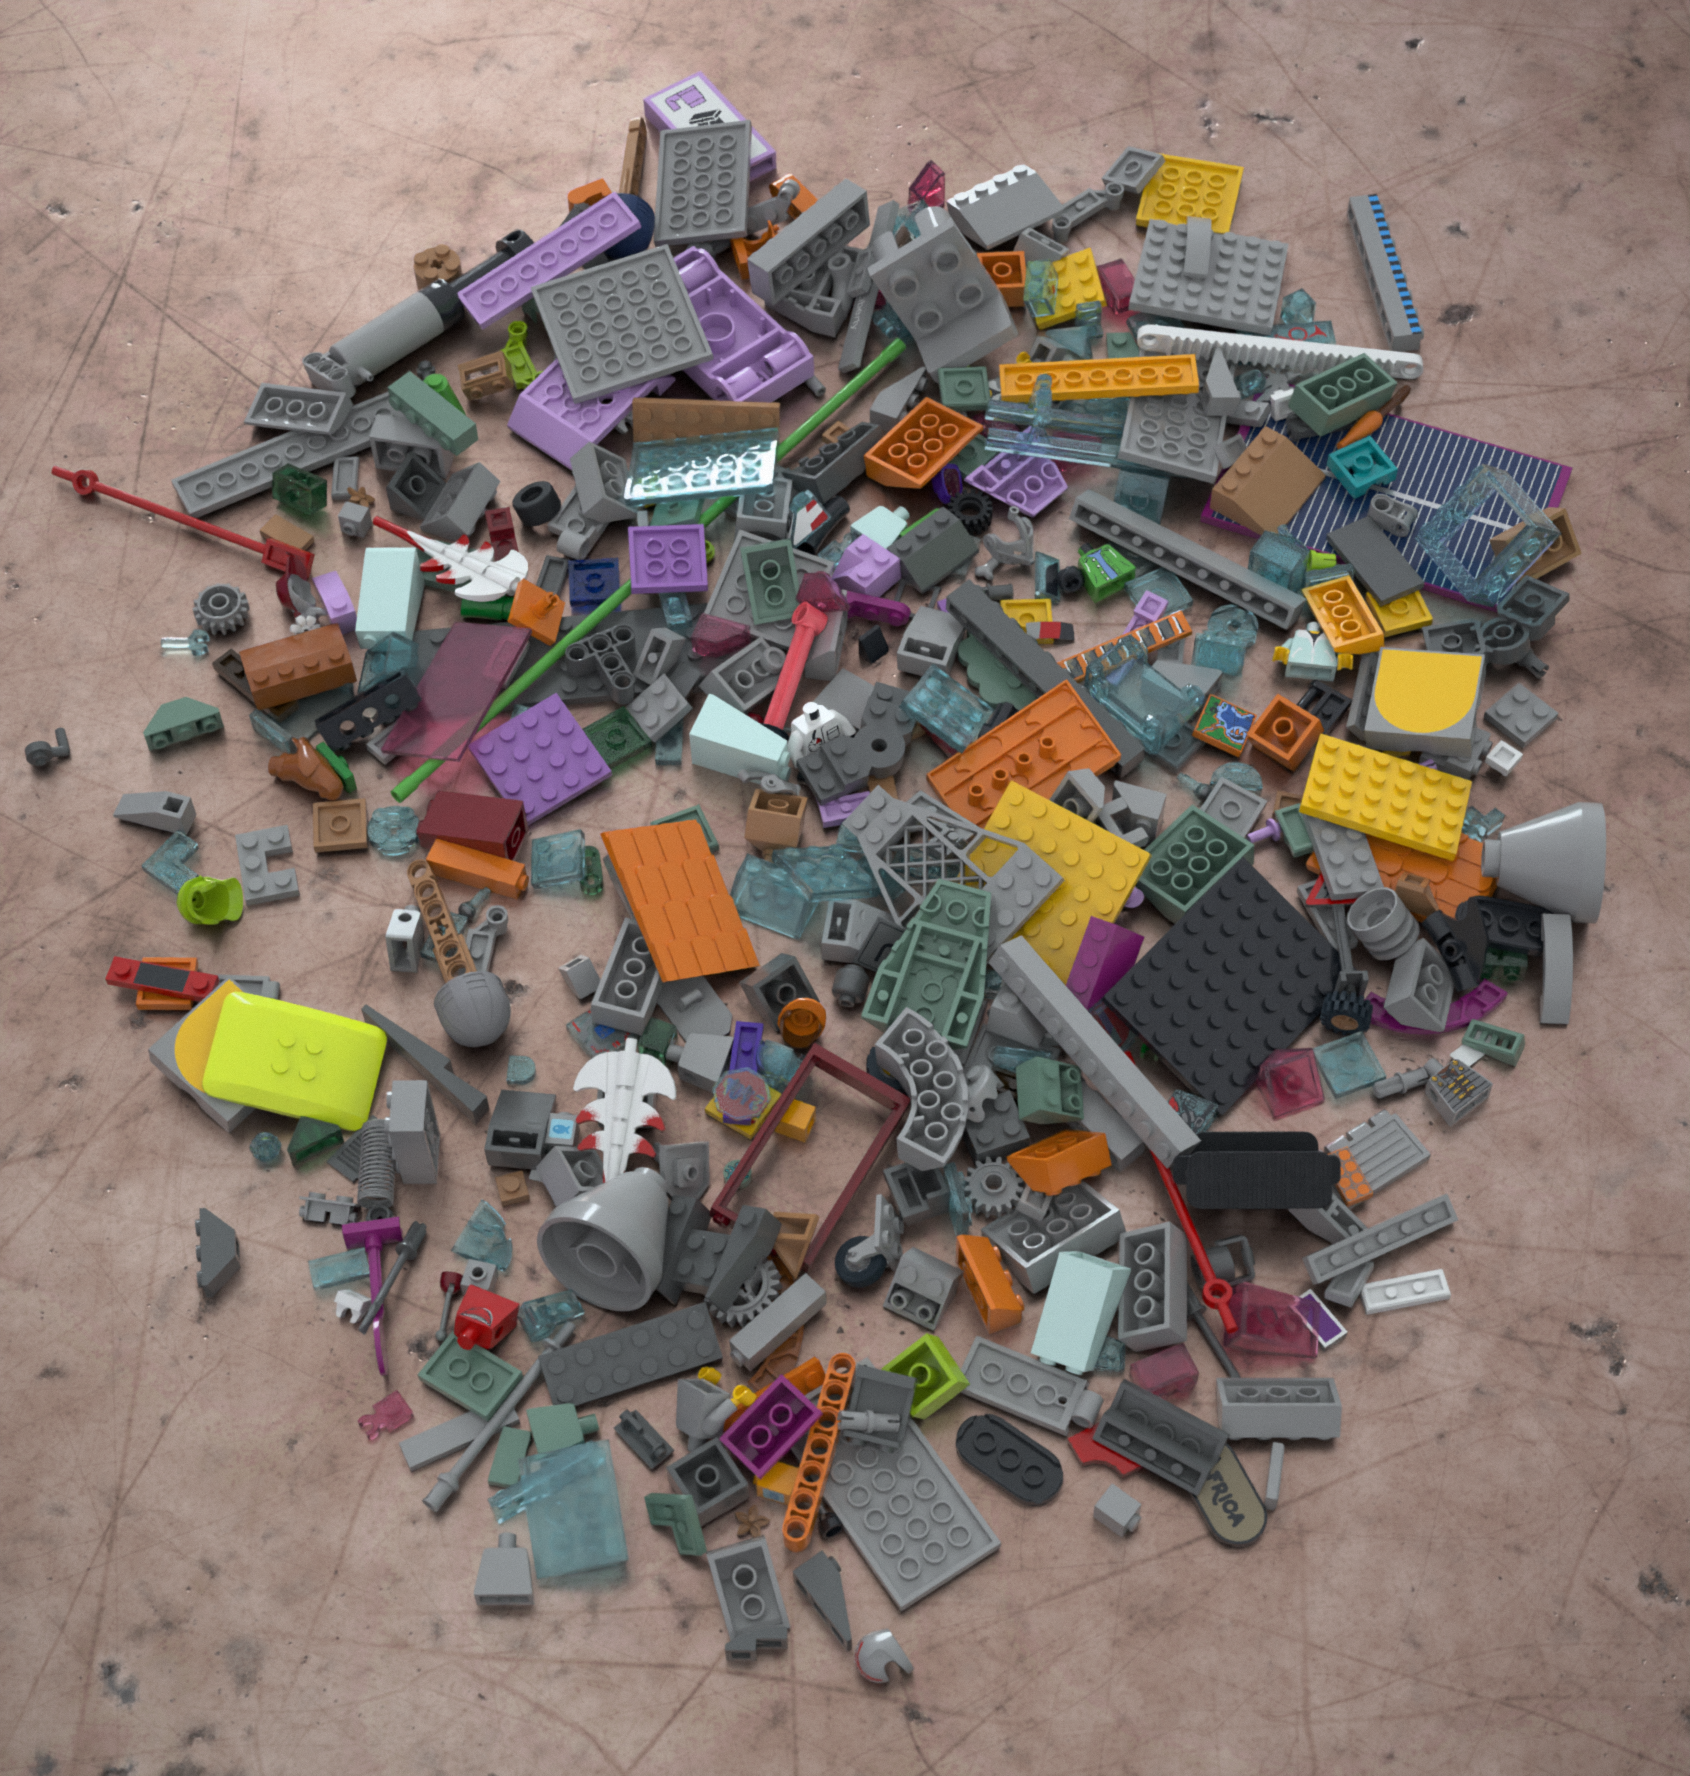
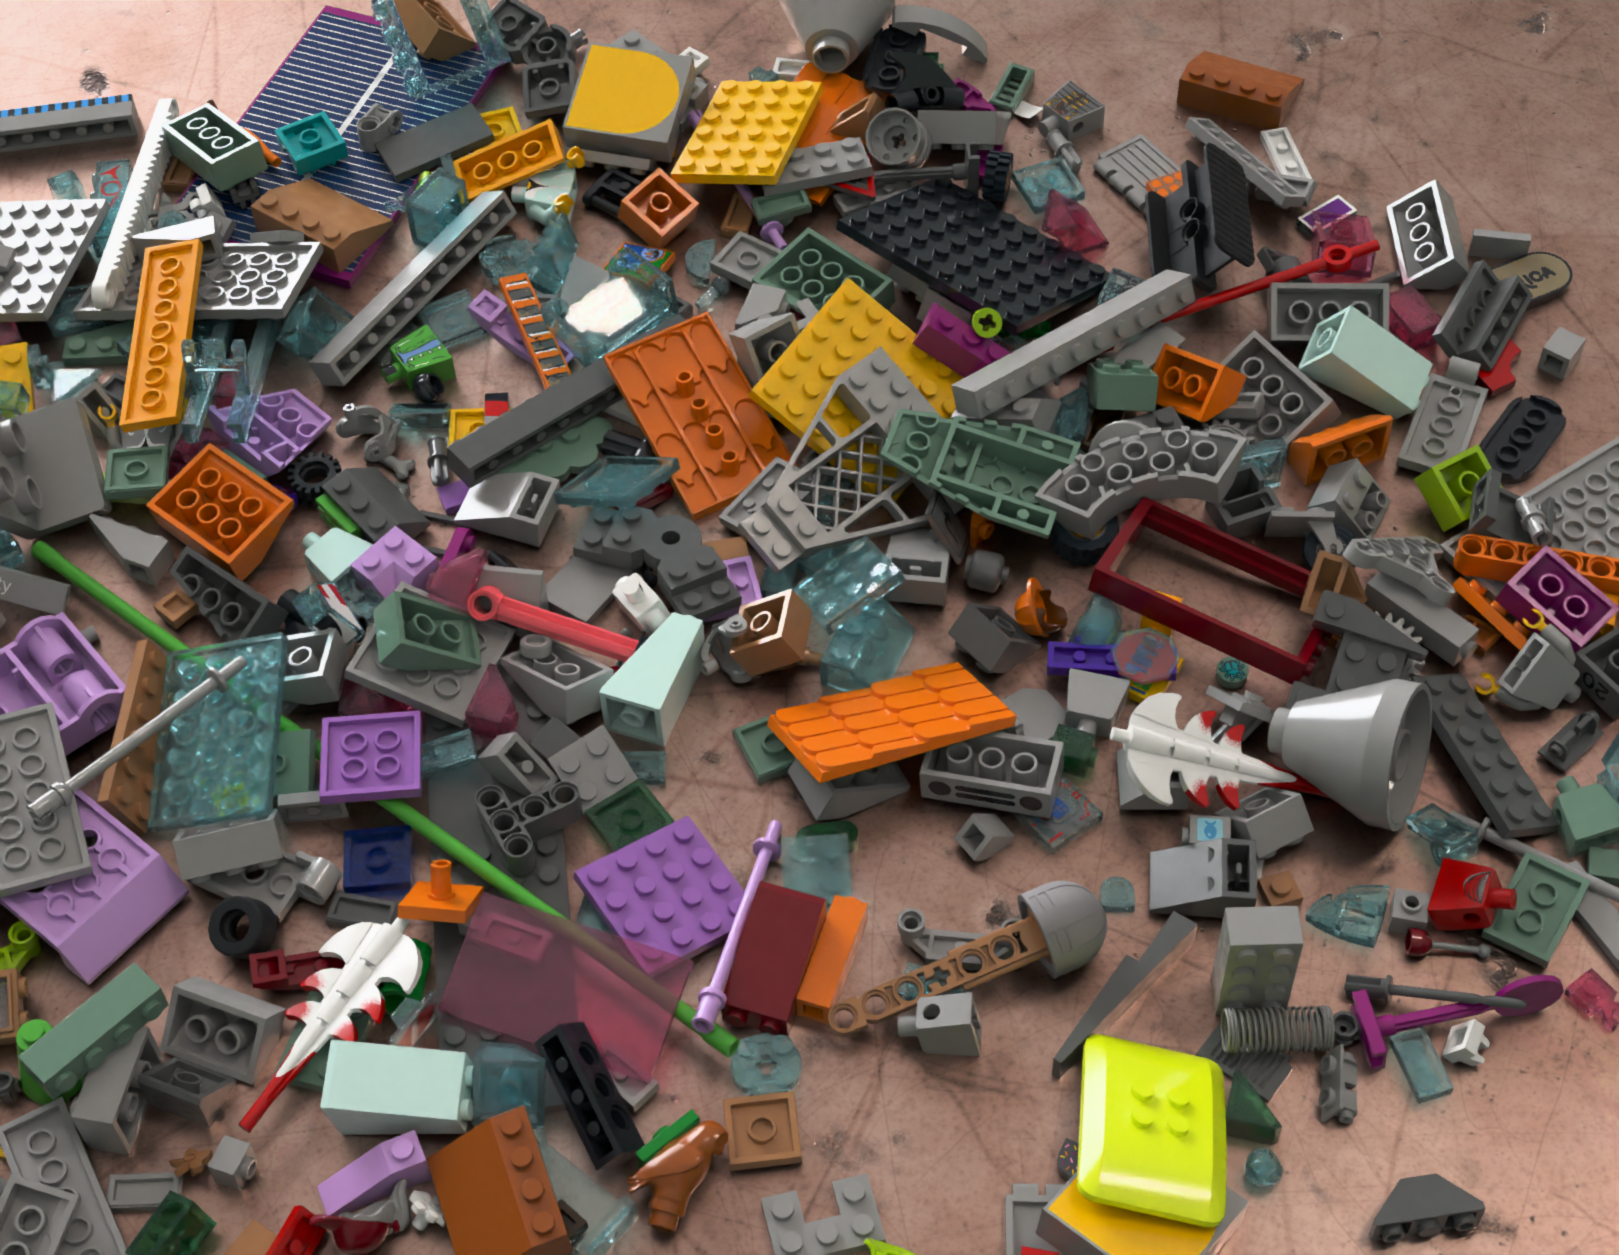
camera: 90 degrees left, 5 degrees down
clear light blue piece [458,887,491,920] -> none
none -> light grey bar [26,655,248,823]
none -> clear light blue piece [389,989,437,1047]
none -> lavender bar [691,820,782,1033]
none -> lime bush [972,308,1002,338]
none -> dark orange slope [1177,51,1305,130]
none -> light grey beam [1343,536,1456,606]

